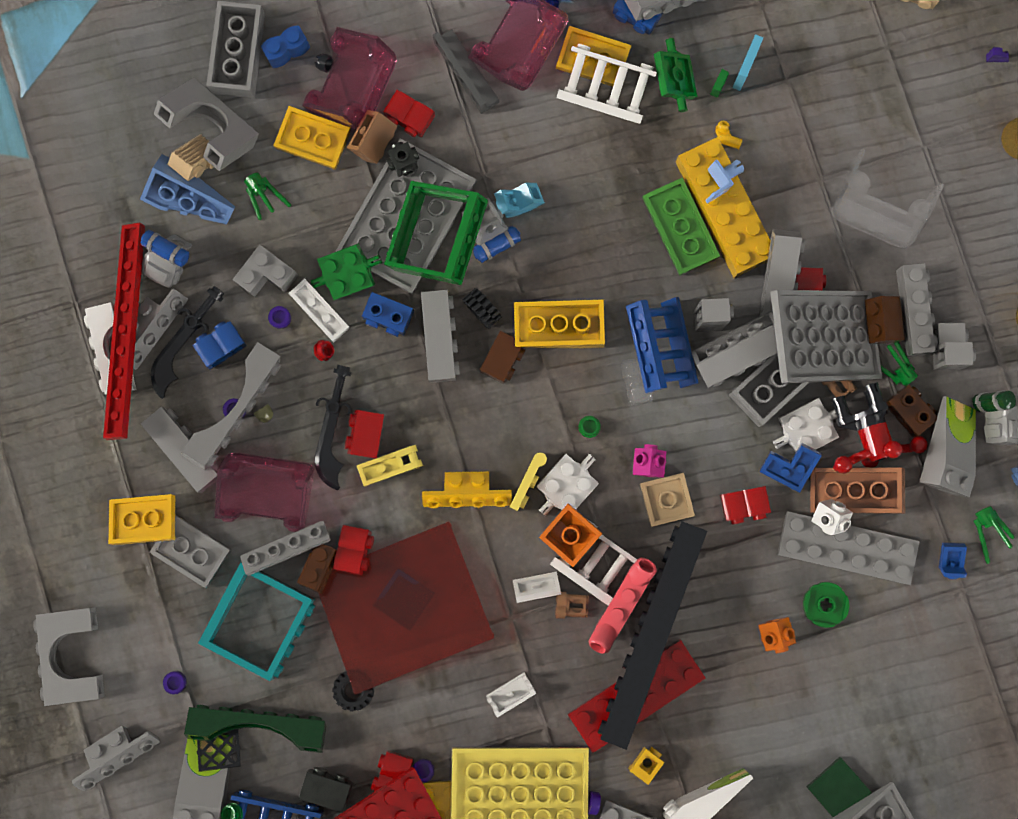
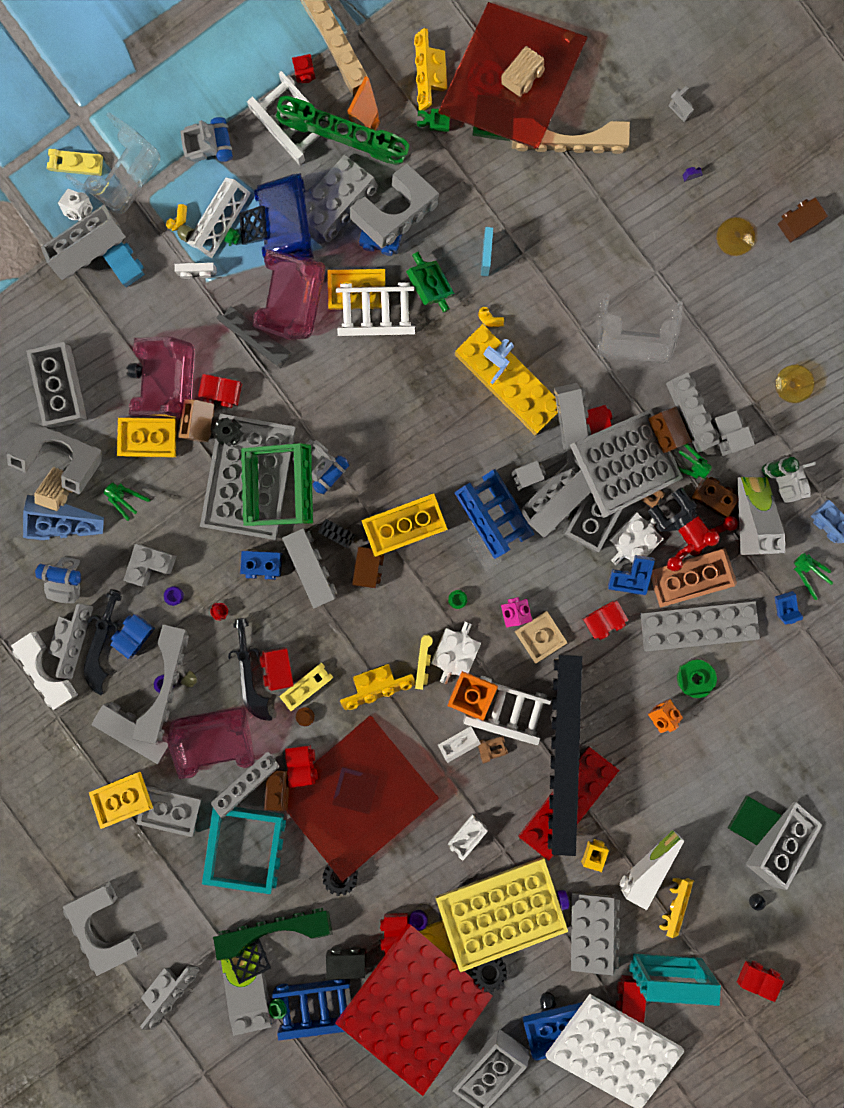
camera: 25 degrees left, 5 degrees up
red plate [103,223,145,440] -> none
dark purple tile [163,671,187,694] -> none
blue brick [261,26,310,68] -> none
white plate [289,279,350,343] -> none
green plate [311,243,382,300] -> none
medium azure brick [494,182,545,218] -> none
coral plate [588,557,657,654] -> none
bright green plate [642,177,720,276] -> none
green tile [710,69,729,98] -> none
white brick [812,499,853,535] -> none
none -> reddish brown plate [295,707,315,726]

